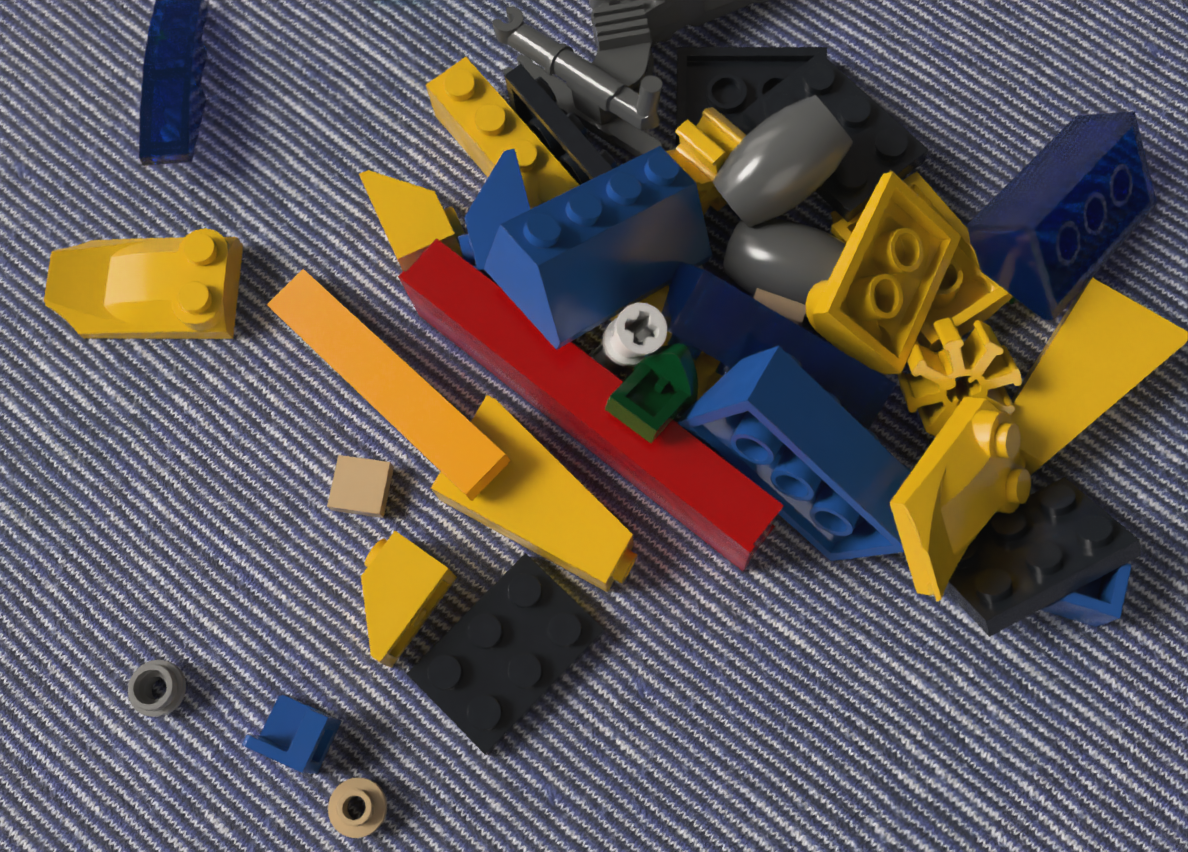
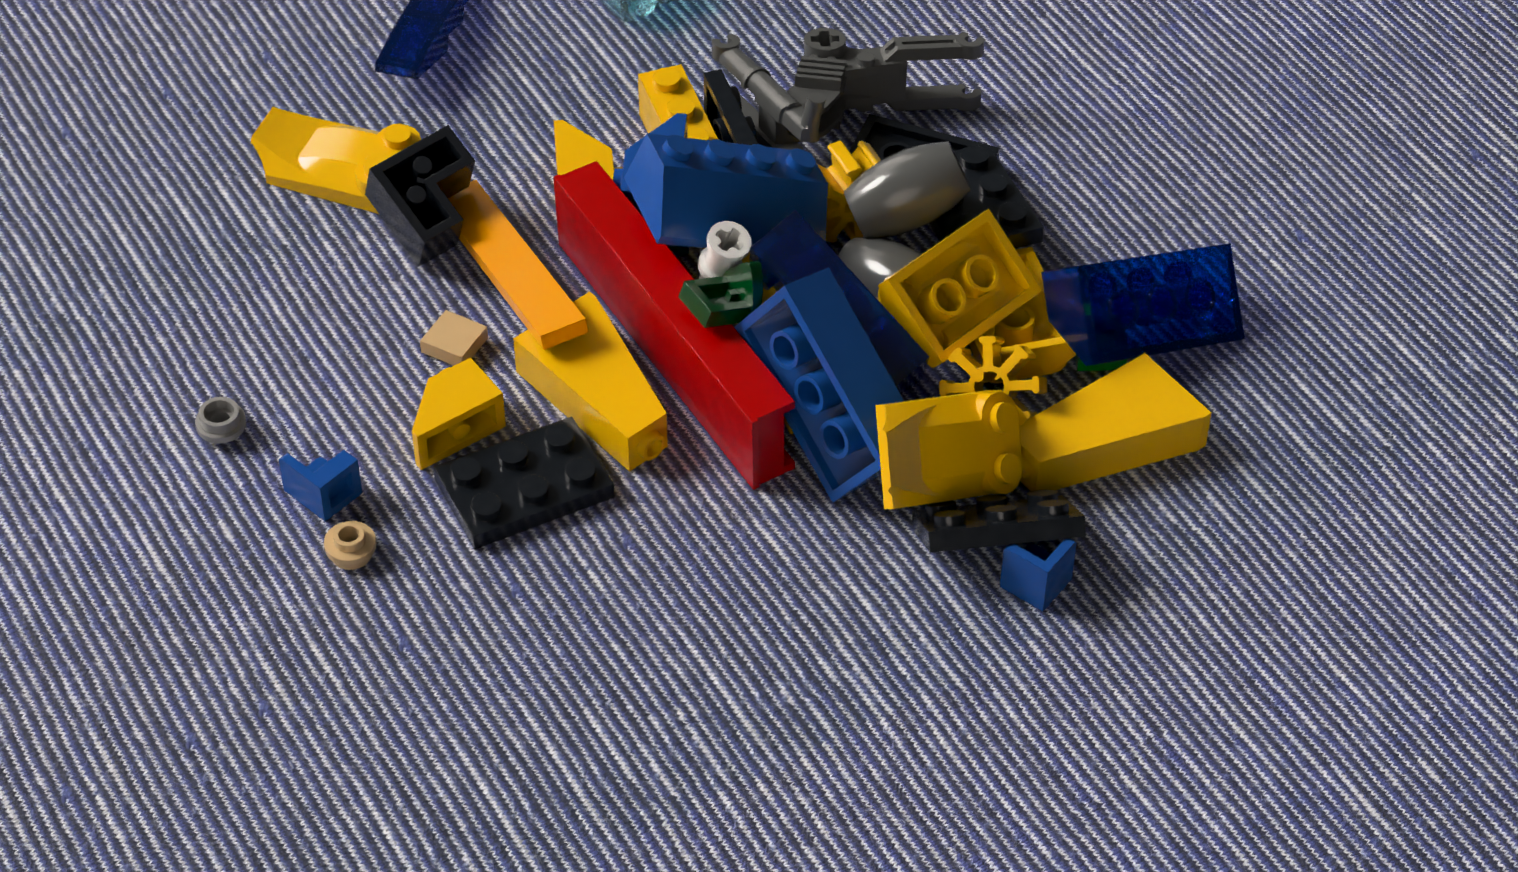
camera: 10 degrees right, 25 degrees down
none -> black brick [365,125,475,267]

